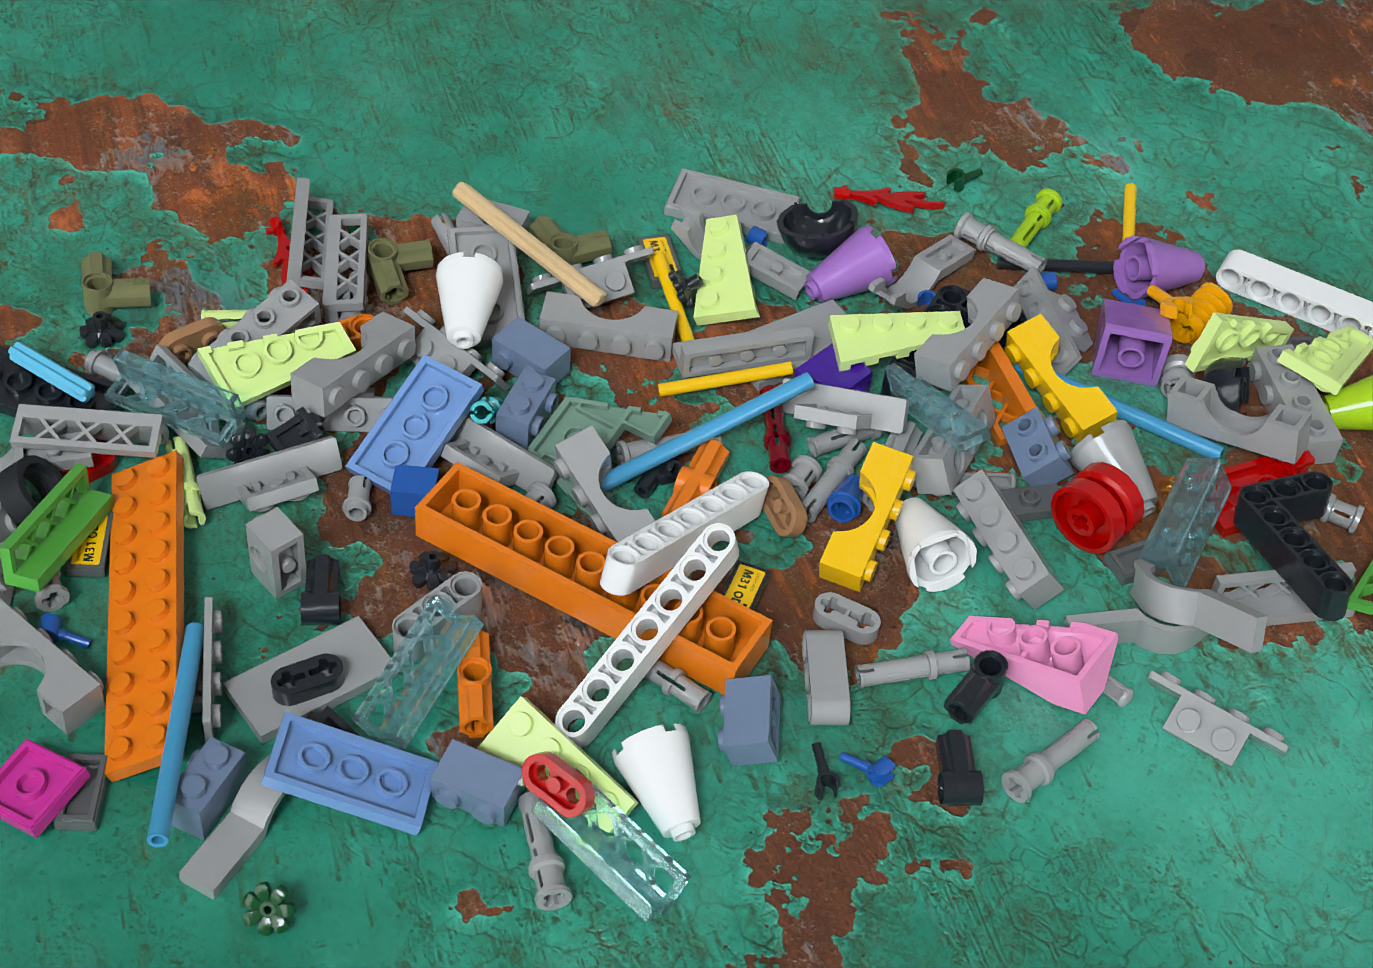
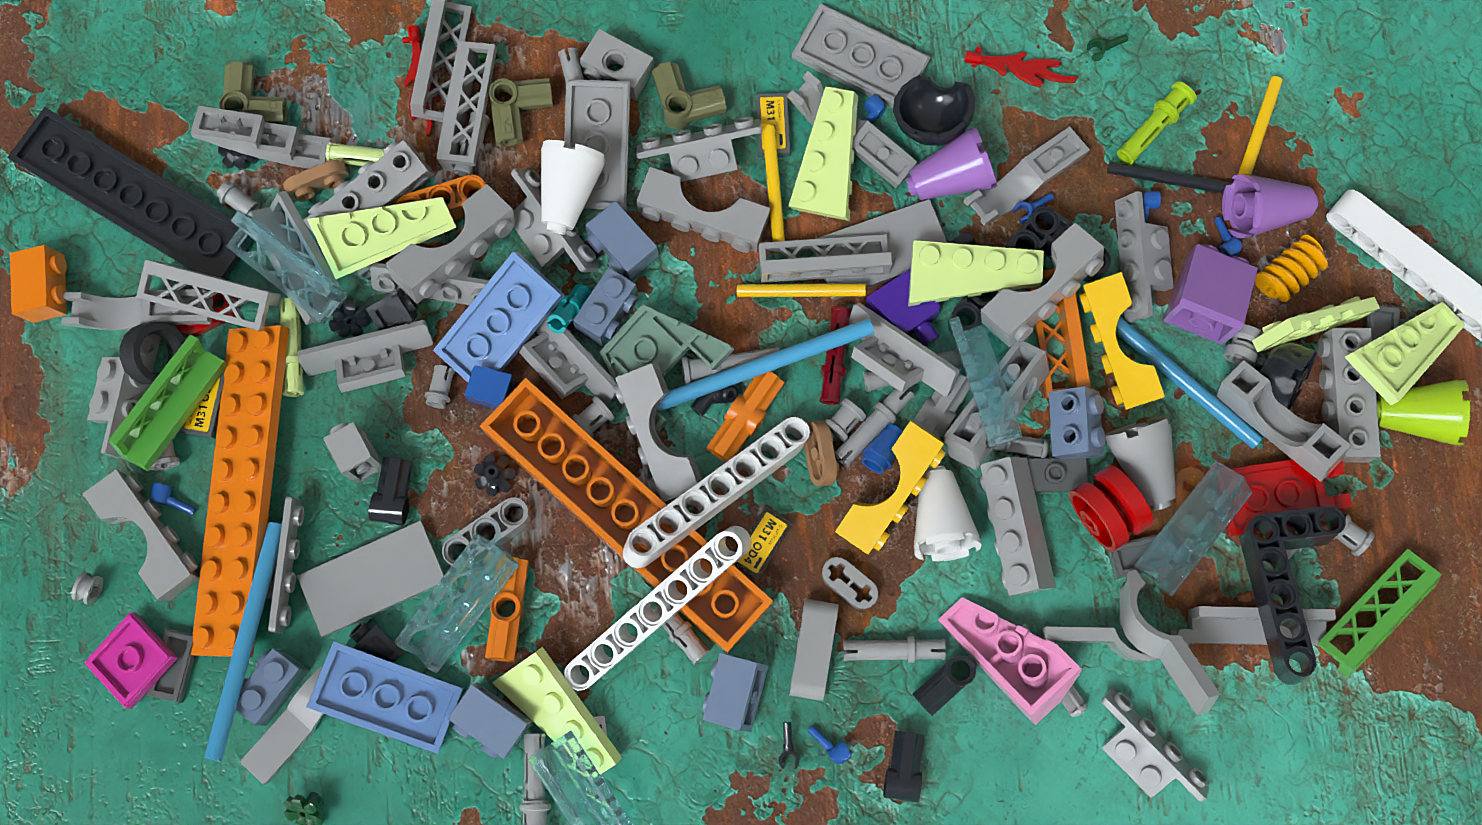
camera: 15 degrees right, 30 degrees up
medium azure axle [8,342,96,403] -> none
black beam [270,653,344,706] -> none
tan axle [452,182,606,307] -> none
plate [521,751,595,818] -> none
white cone [612,724,701,842] -> none
black plant [668,270,704,308] -> none
light grey pin [954,212,1047,273] -> none
light grey pin [1001,719,1100,803] -> none
light orange bar [1147,285,1193,319] -> none
none -> light grey slope [191,106,331,169]

